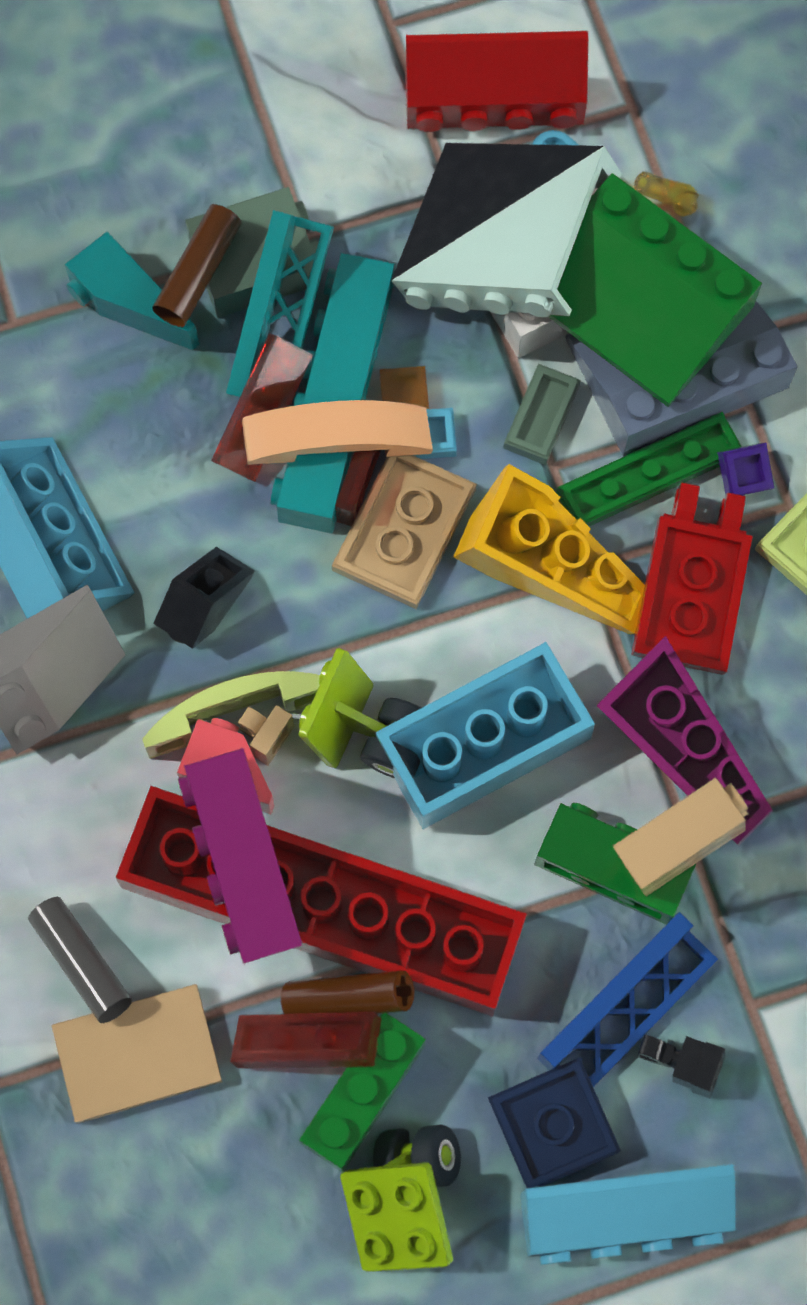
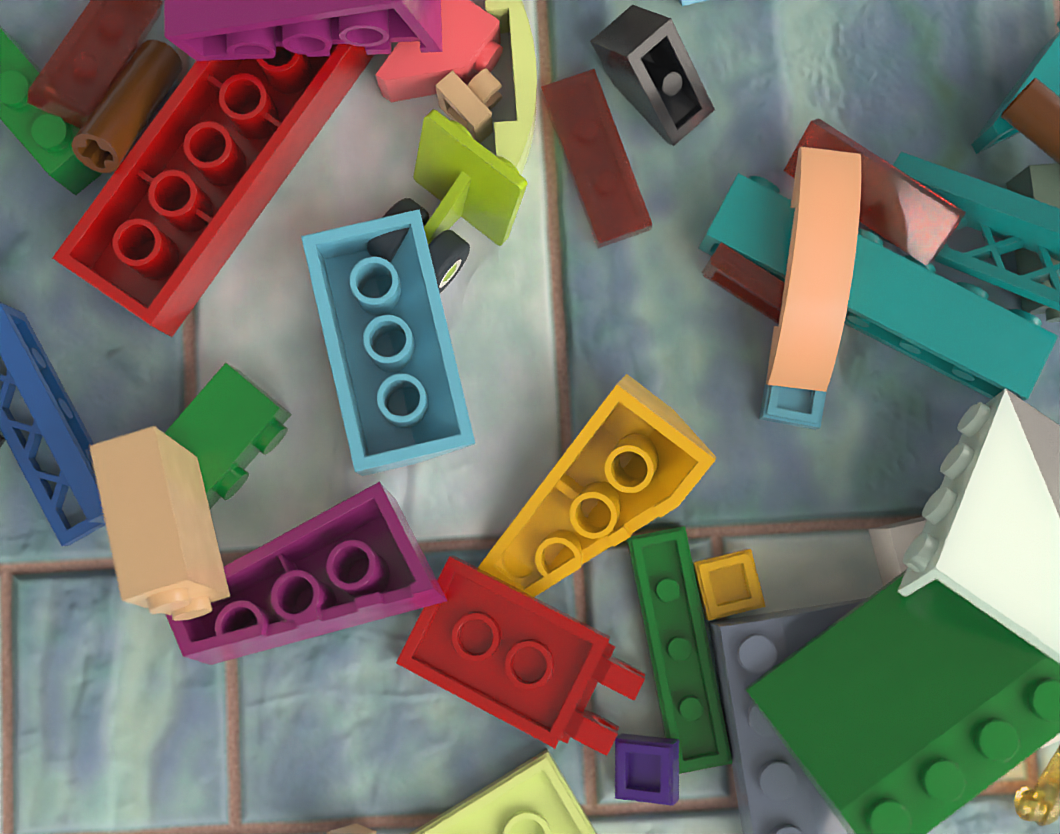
camera: 105 degrees right, 10 degrees up
tan tile [332,455,477,609] -> none
clear orange tile [379,366,429,409] -> none
sand green tile [503,363,581,465] -> none
none -> clear red tile [541,69,653,248]
none -> yellow tile [693,549,766,621]

